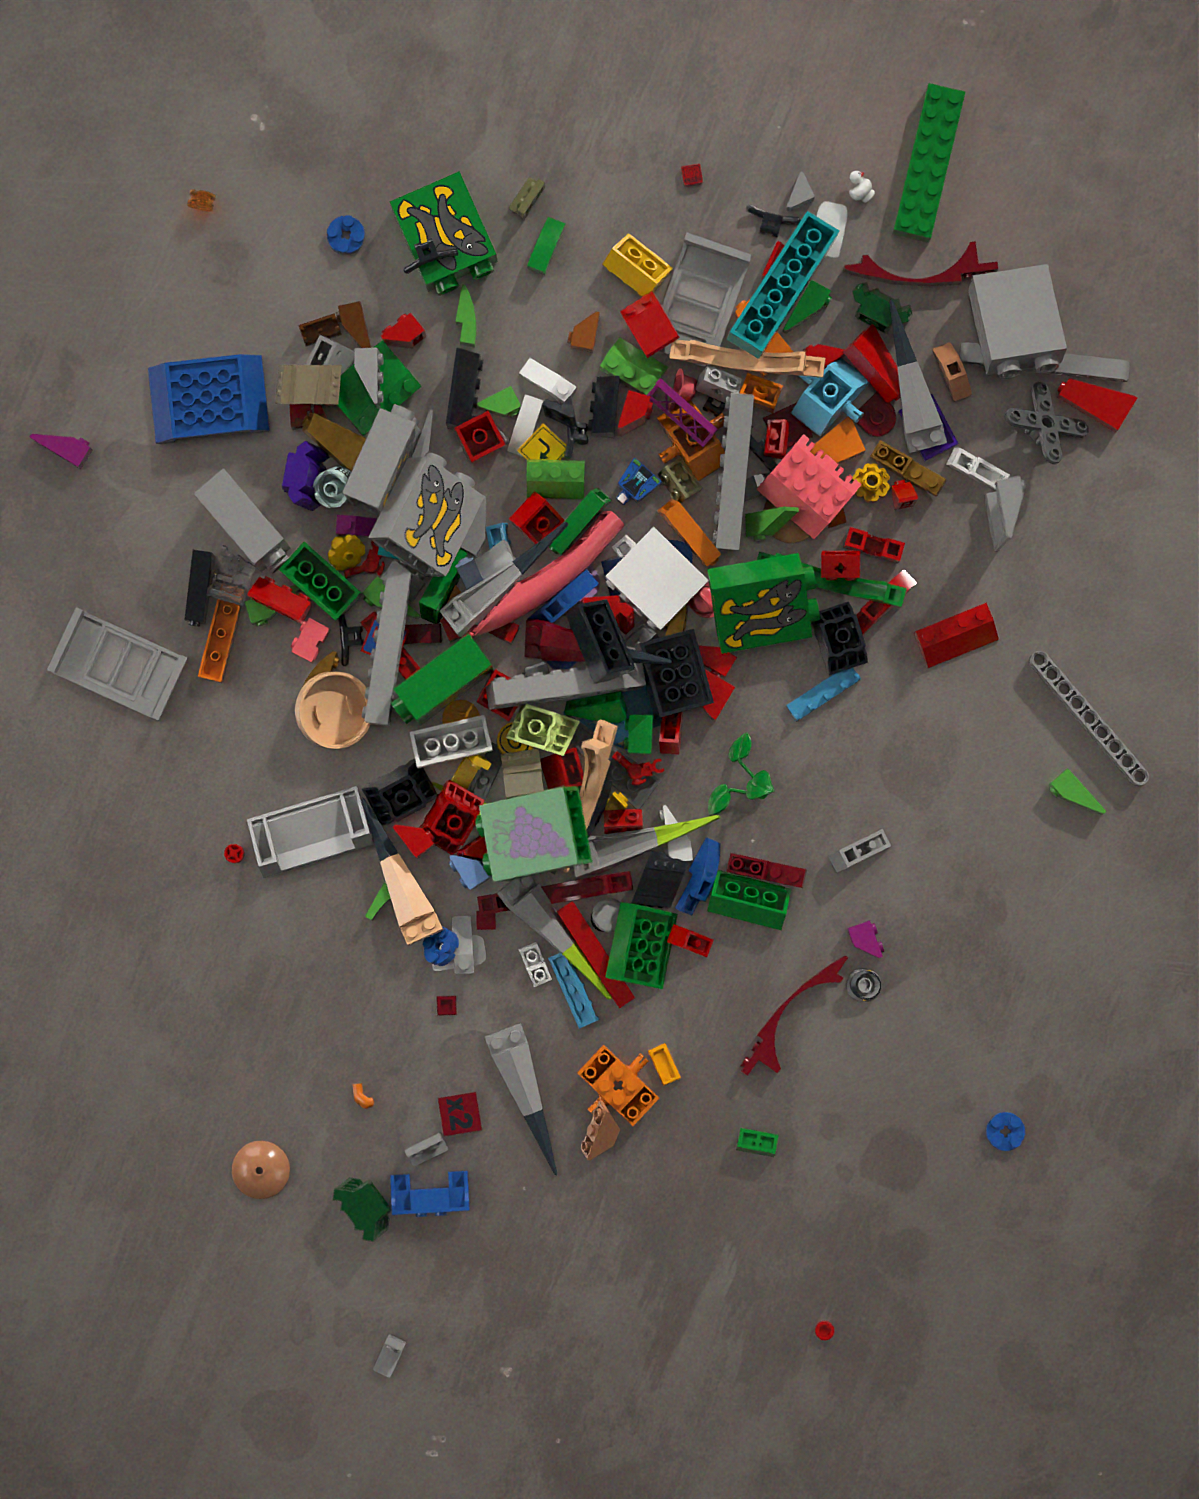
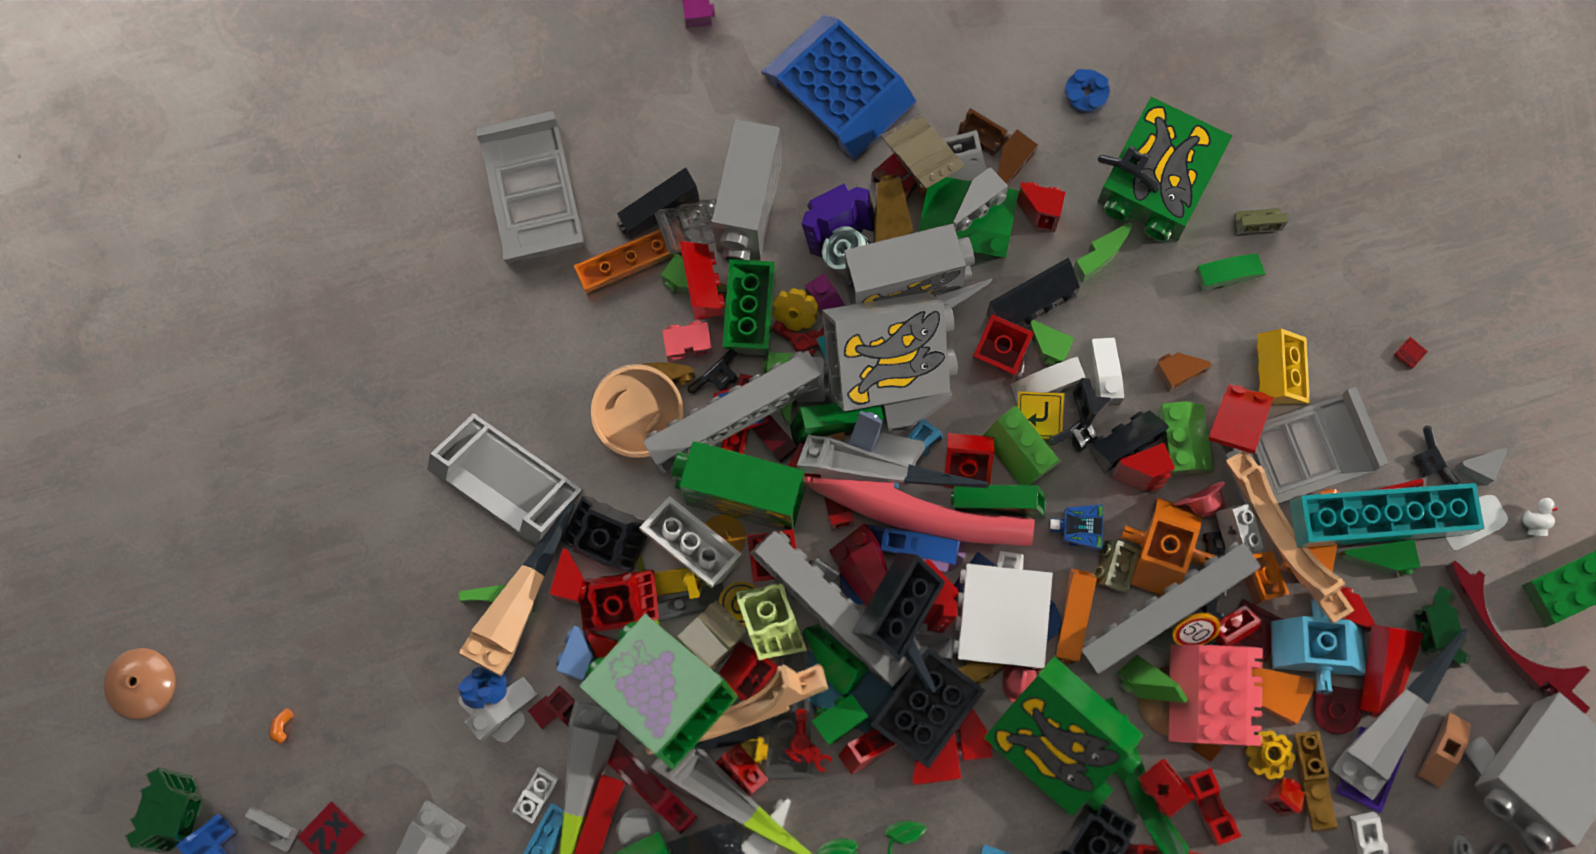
camera: 55 degrees right, 10 degrees down
red wheel [224,844,245,863] -> none
dark red tile [437,996,457,1016] -> none
magenta fence [647,378,718,447] -> none
none -> piece [1172,613,1220,645]

